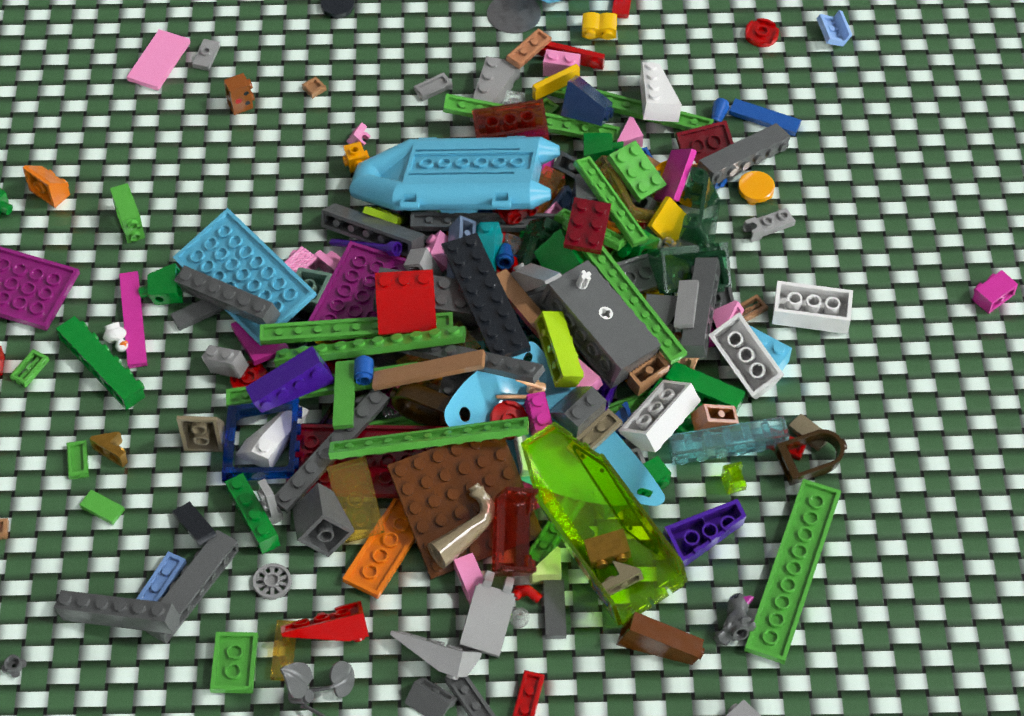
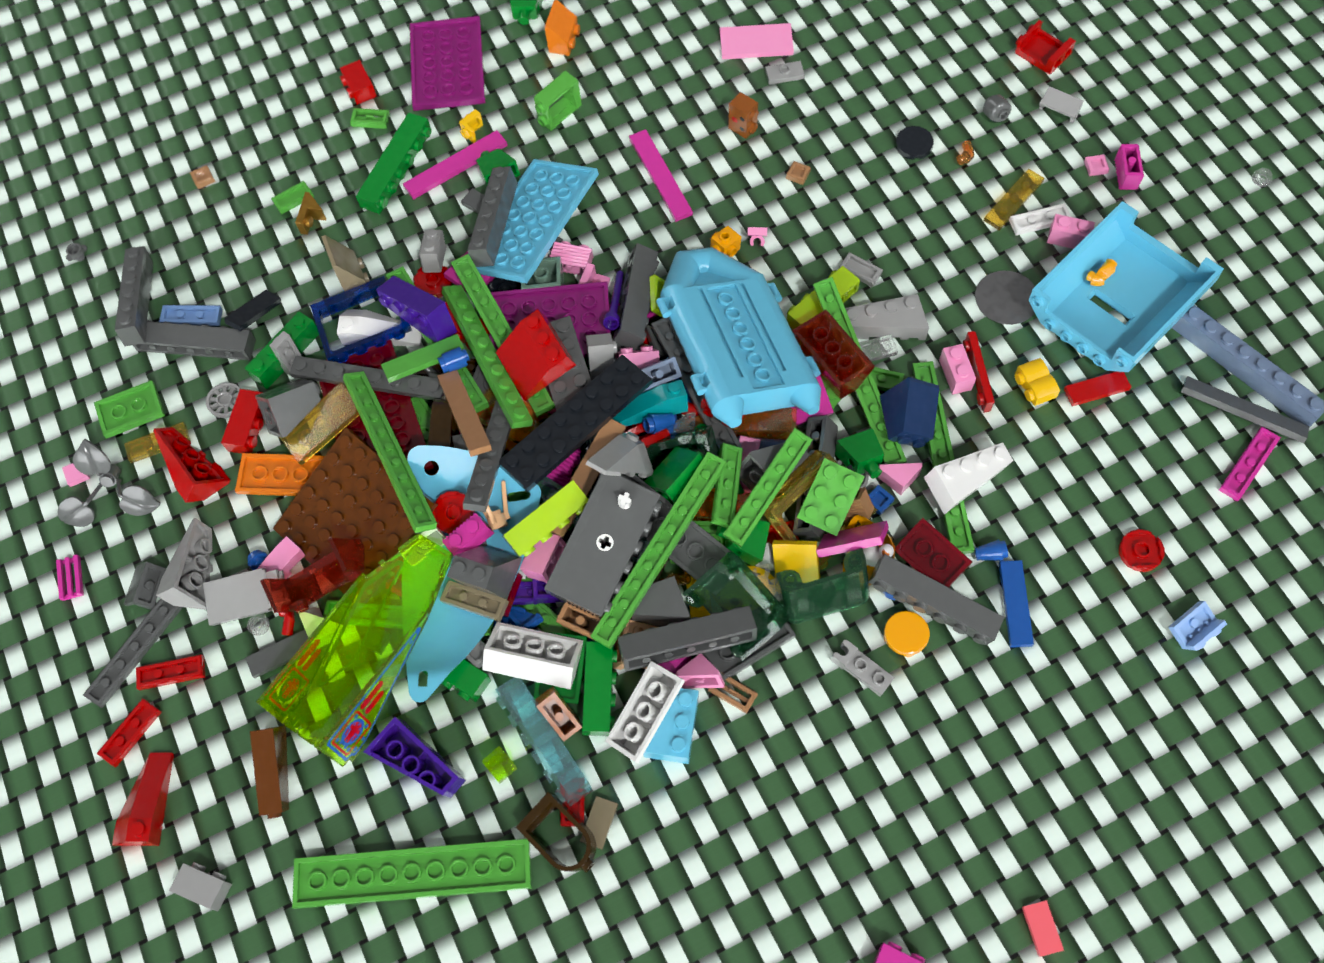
camera: 70 degrees right, 10 degrees up
bright green tile [79,490,125,525] -> none
white animal [103,322,128,352] -> none
dark tan animal [427,483,495,568] -> none
nougat tile [506,28,552,69] -> none
yellow tile [532,64,580,101] -> none
dark red plate [564,197,611,255] -> none
pearl gold brick [584,529,631,569] -> none
dark tan slope [601,561,643,597] -> none
light grey tile [674,280,699,329] -> none
dark grey animal [713,593,756,645] -> none
white brick [772,281,853,334] -> none
none -> red brick [221,389,264,454]
none -> blue plate [247,550,268,570]
none -> yellow bracket [459,109,483,143]
none -> dark pink tile [629,129,693,222]
none -> lime brick [787,266,860,338]
none -> coral tile [1022,900,1064,957]

